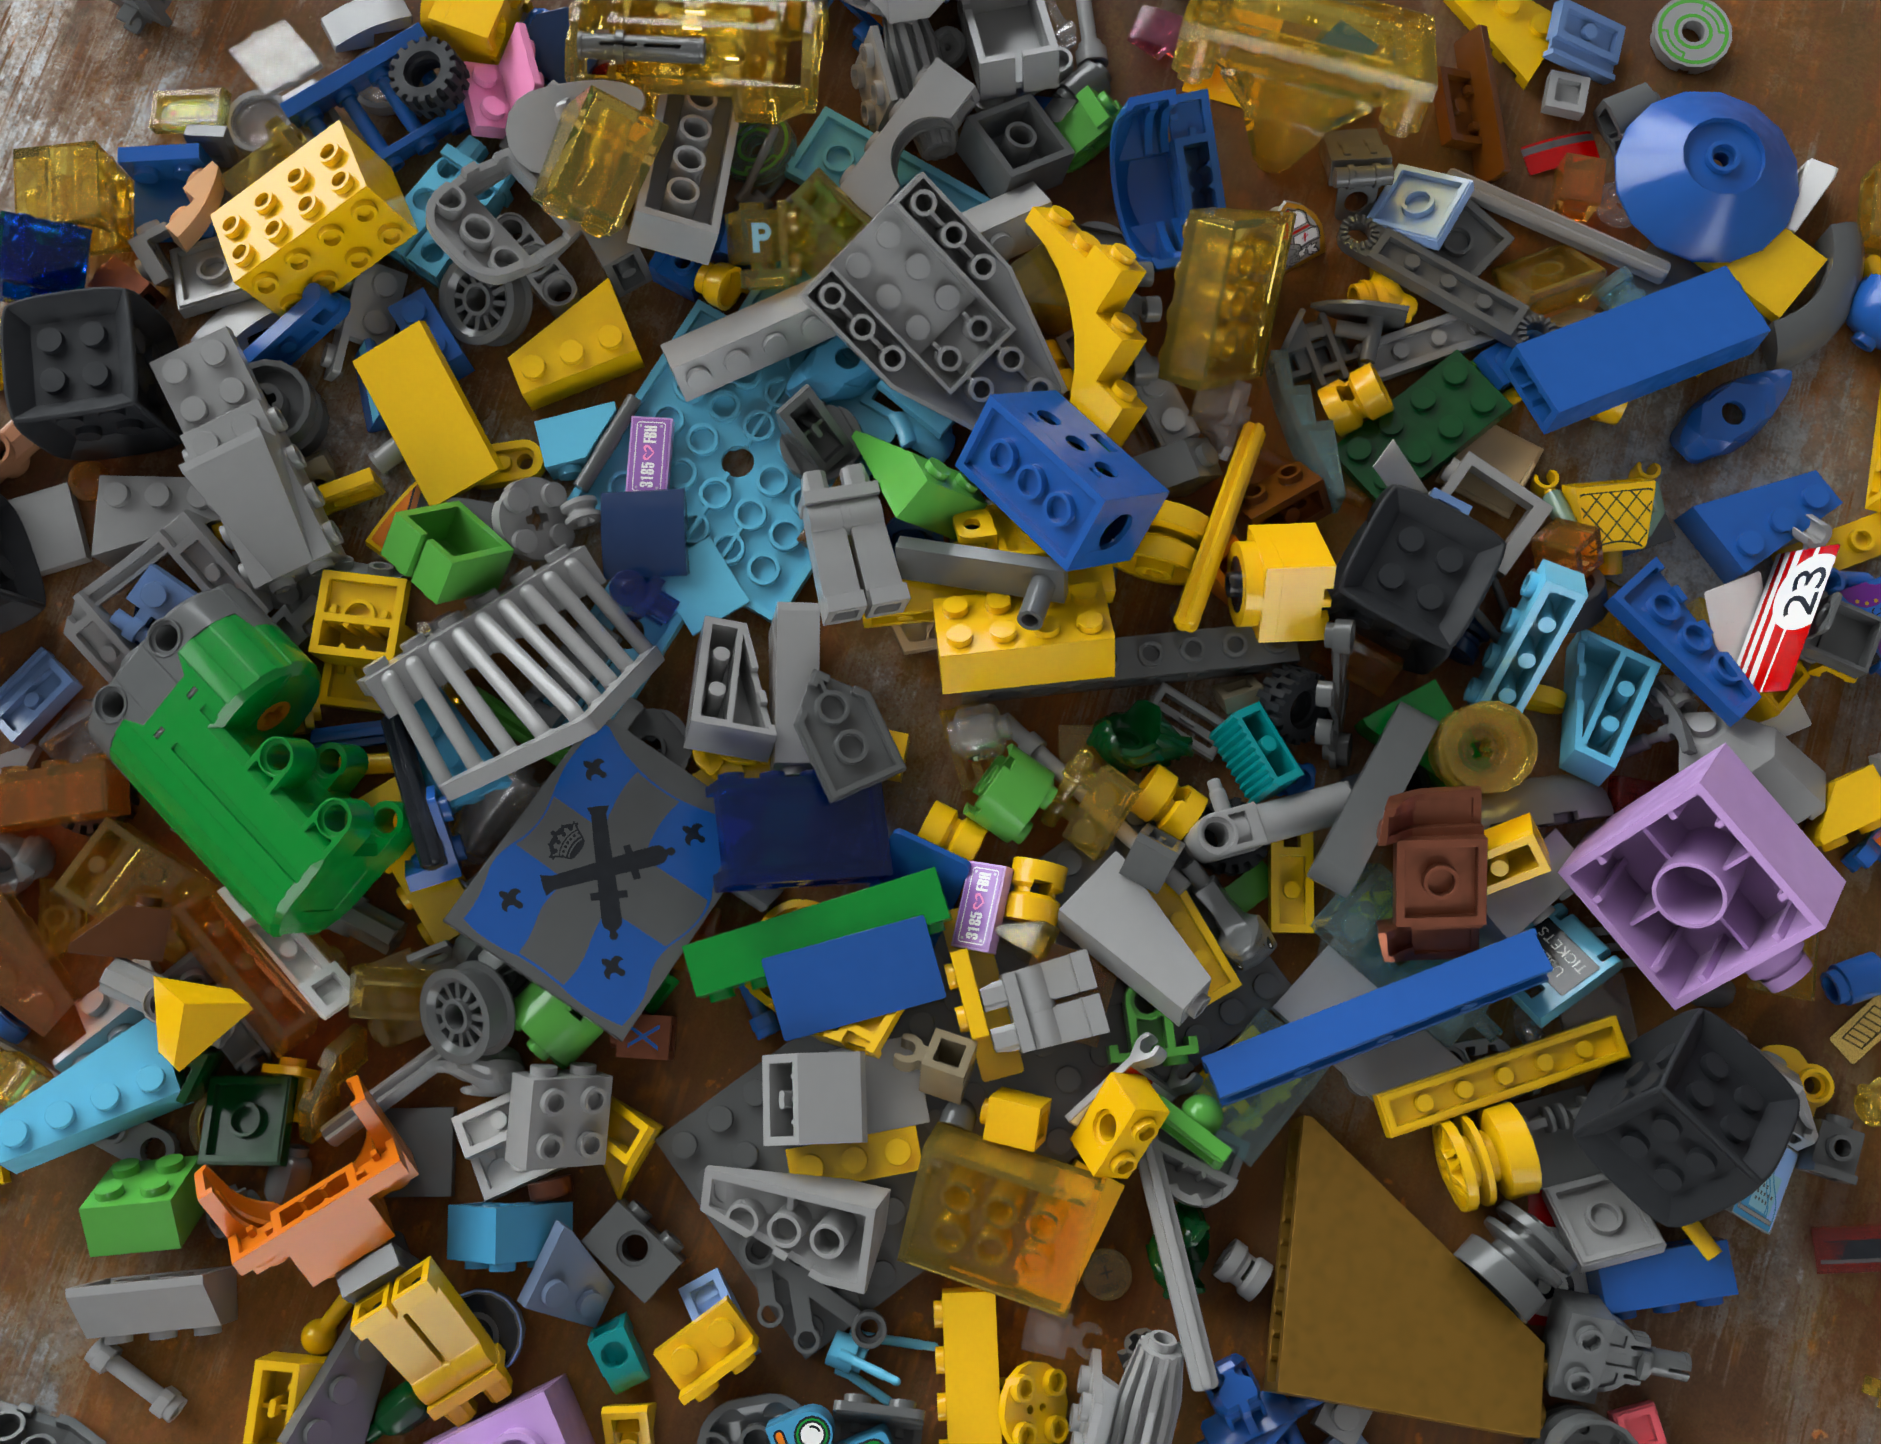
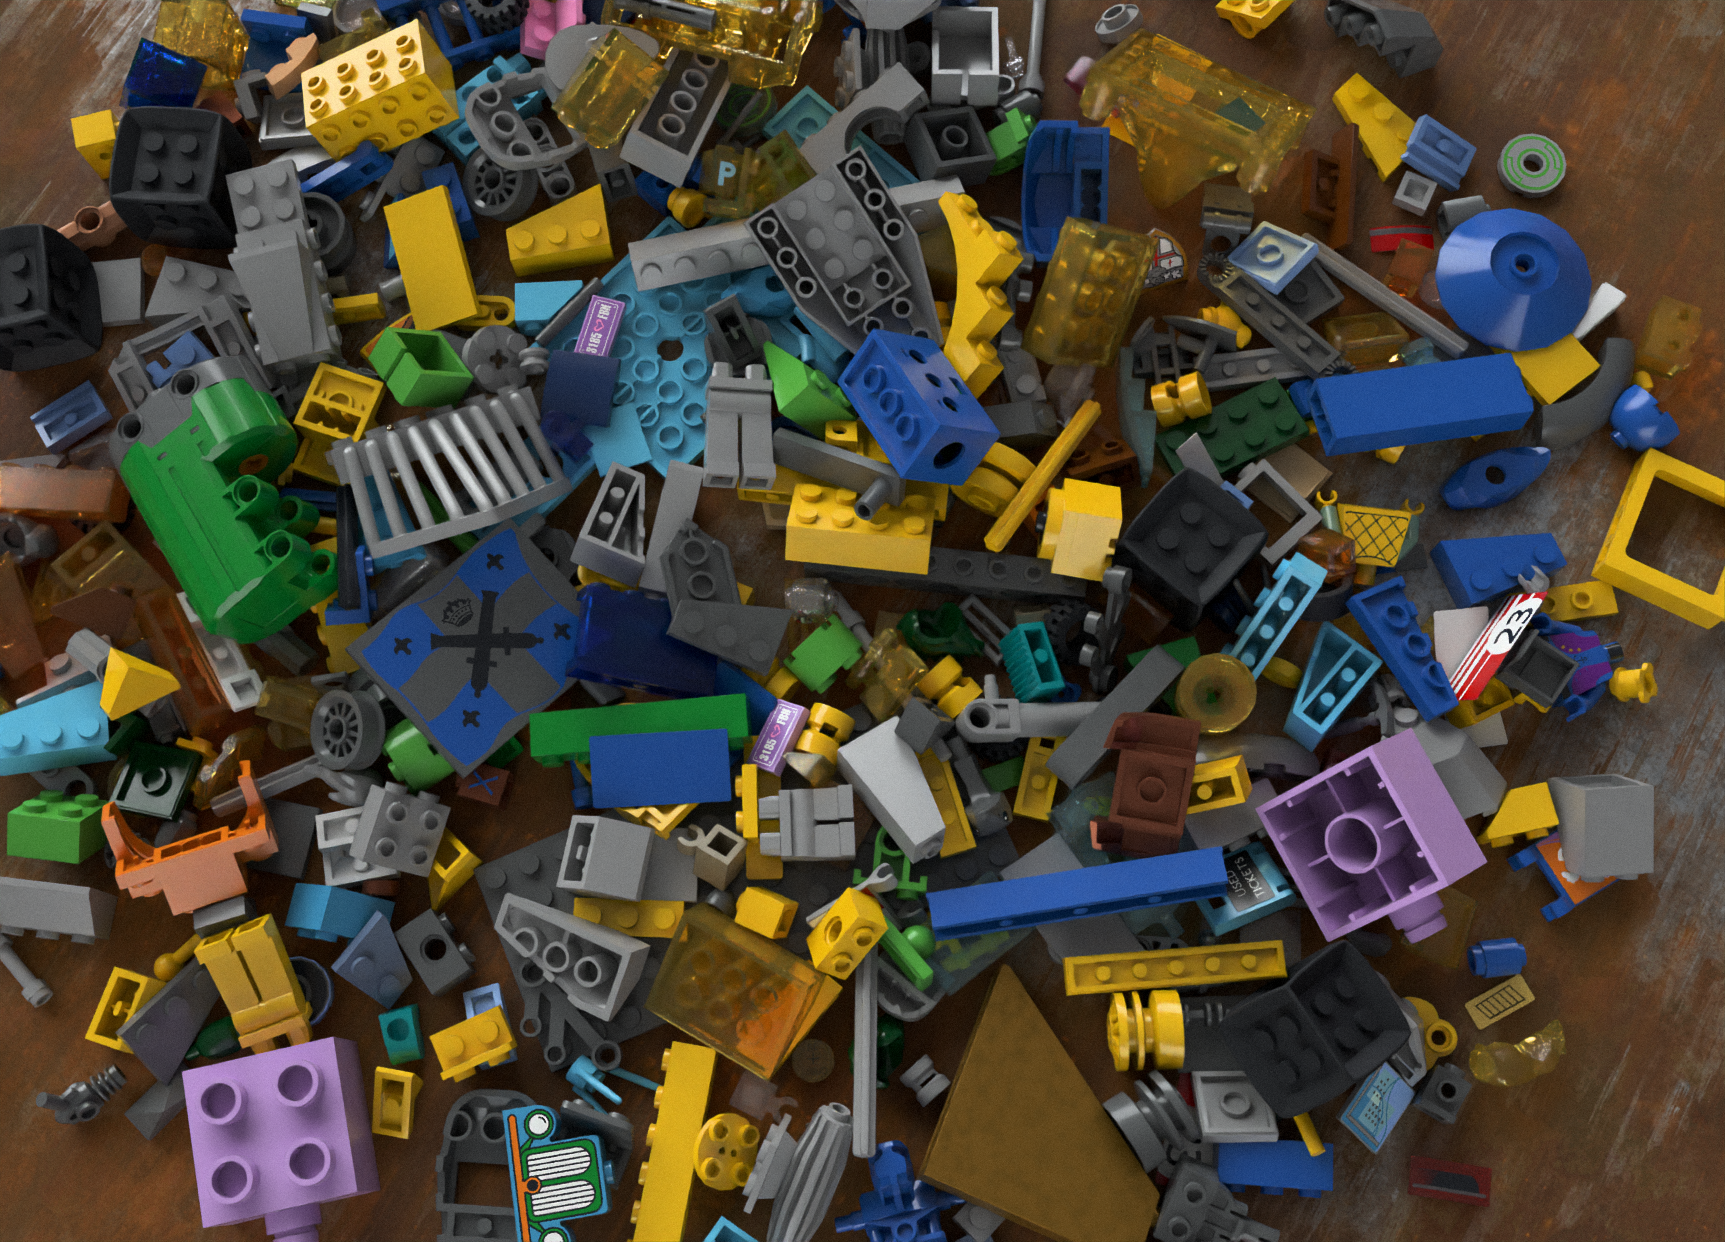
camera: 15 degrees right, 5 degrees down
dark grey sticker [1033,95,1077,122] -> none
none -> dark grey wing [666,599,793,676]

